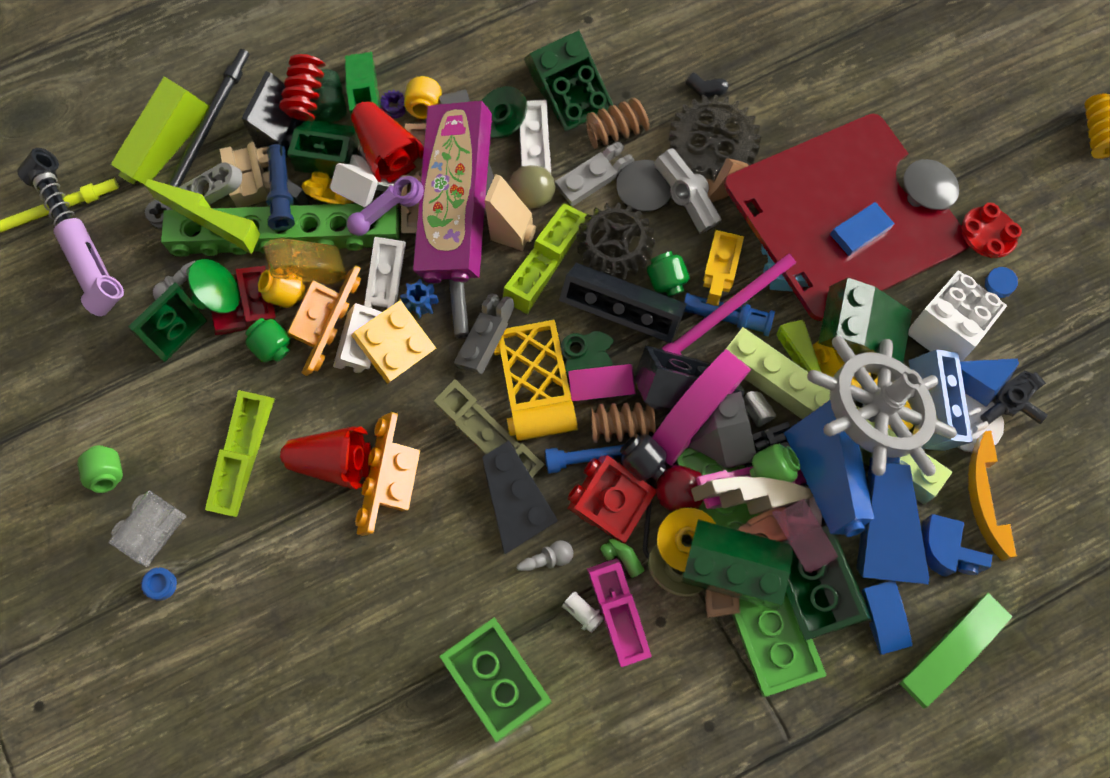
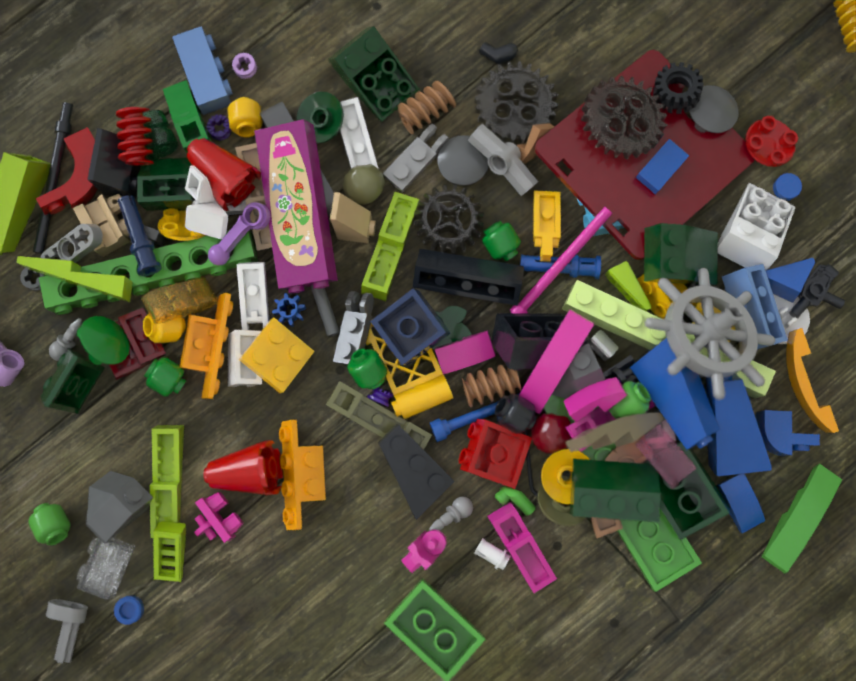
camera: 15 degrees left, 10 degrees up
none -> red arch [35,127,97,215]
none -> light grey piece [46,599,88,663]
none -> dark grey slope [86,471,153,544]
none -> lime slope [153,521,186,582]
none -> medium blue brick [173,26,233,115]
none -> white slope [185,165,215,203]
none -> dark pink hips [194,492,244,543]
none -> lavender bush [232,53,257,79]
none -> green head [347,349,388,390]
none -> dark purple bush [367,387,394,407]
none -> dark blue brick [370,288,451,365]
none -> dark pink hips [402,529,447,573]
none -> dark pink slope [563,378,627,423]
none -> clear smoke gear [581,76,667,159]
none -> black tyre [653,62,704,114]

